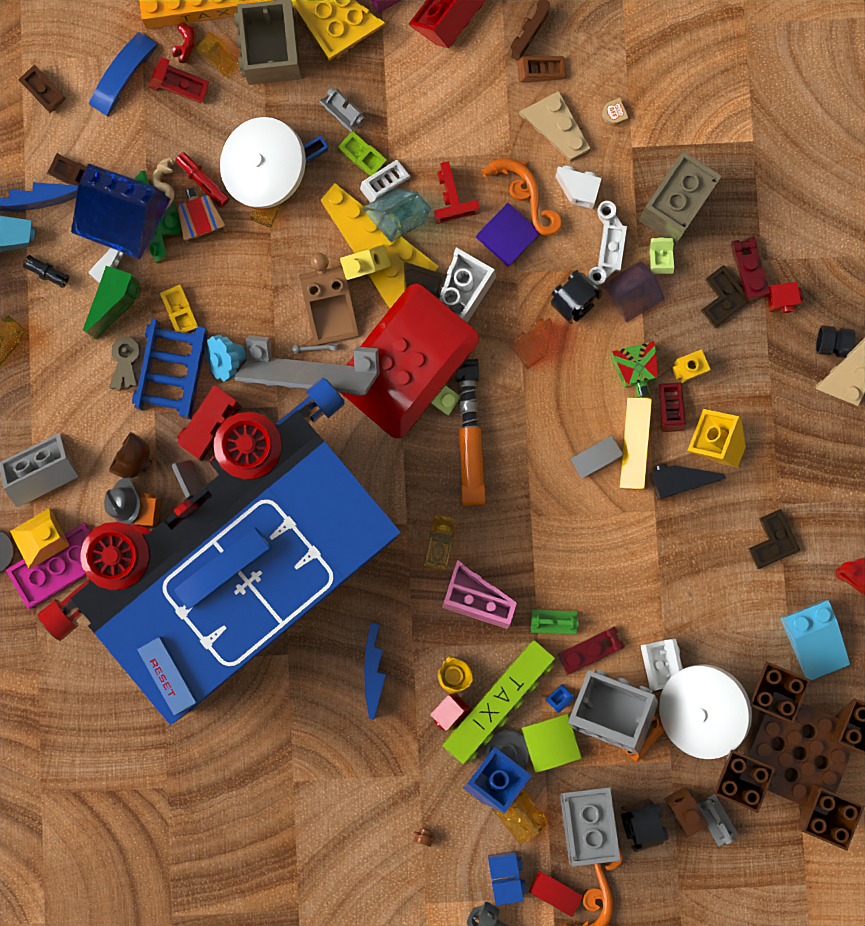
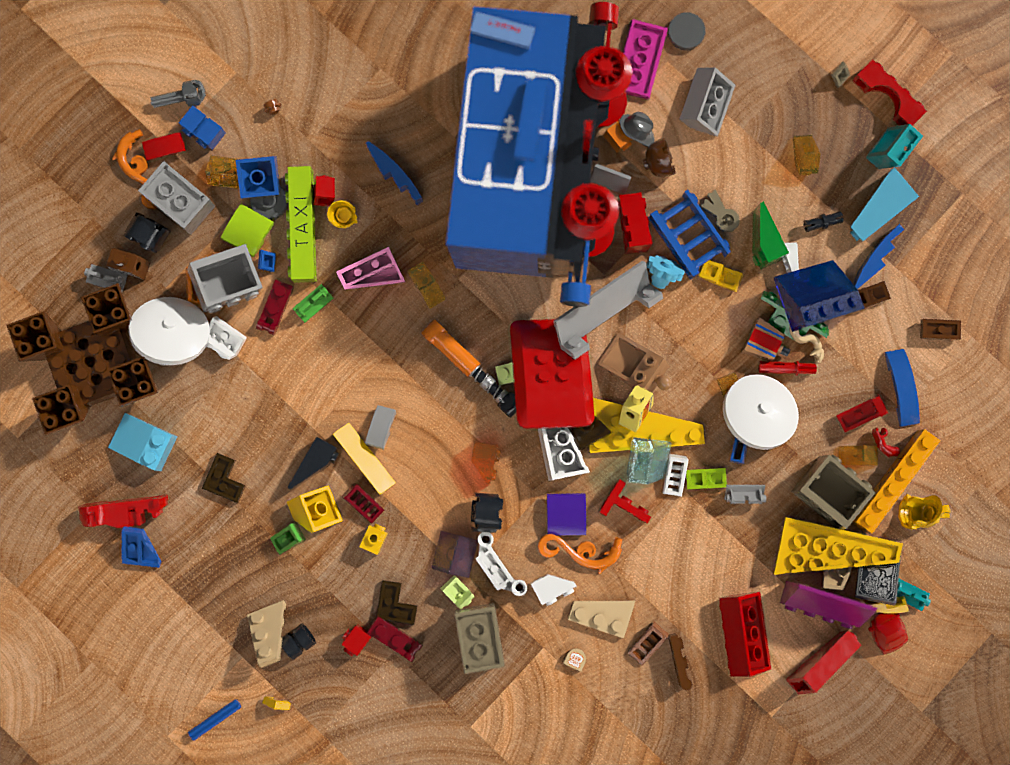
camera: 130 degrees right, 0 degrees up
yellow slope [10,508,70,569] -> none
light grey hinge [292,343,339,354] -> none
torso [610,341,658,398] -> none
none -> bright green slope [270,523,306,555]

